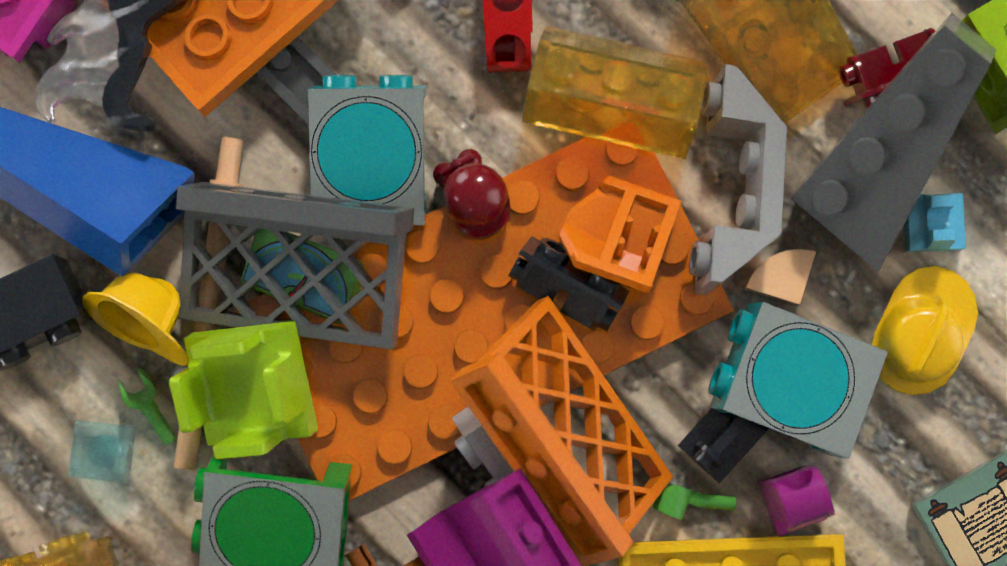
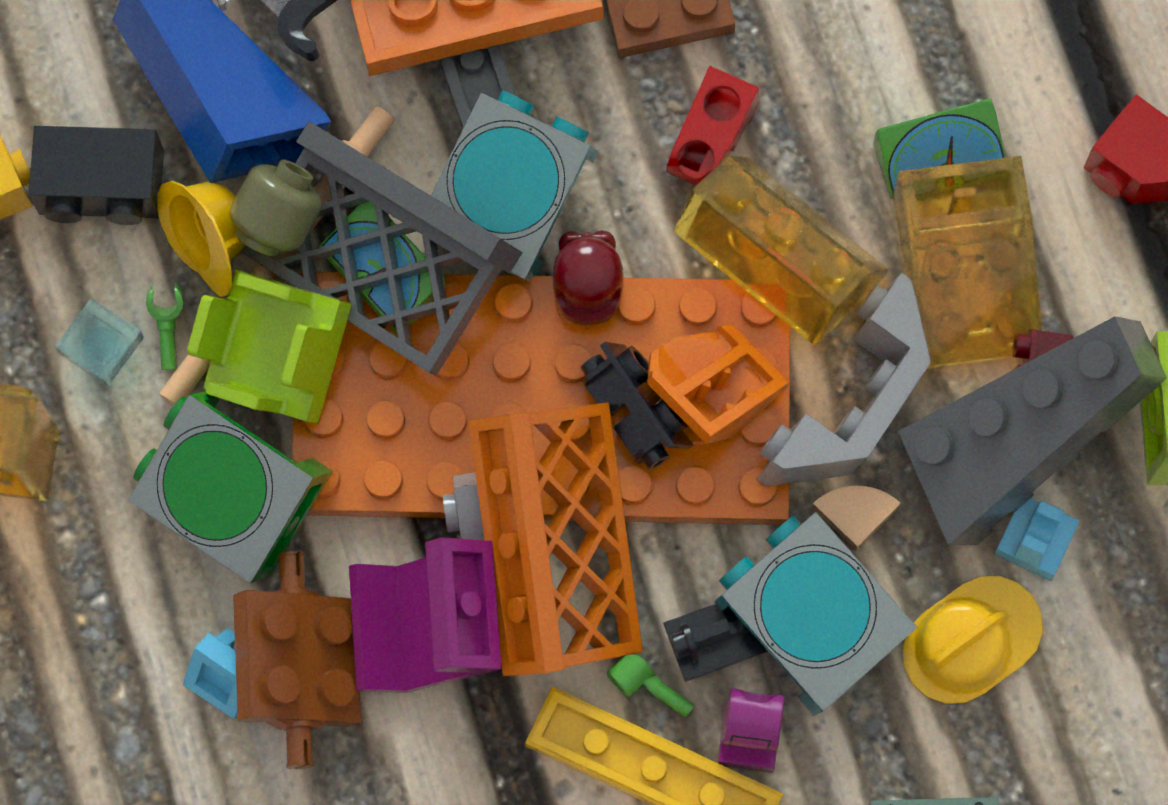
camera: 25 degrees right, 10 degrees down
none -> olive head [230,160,322,257]

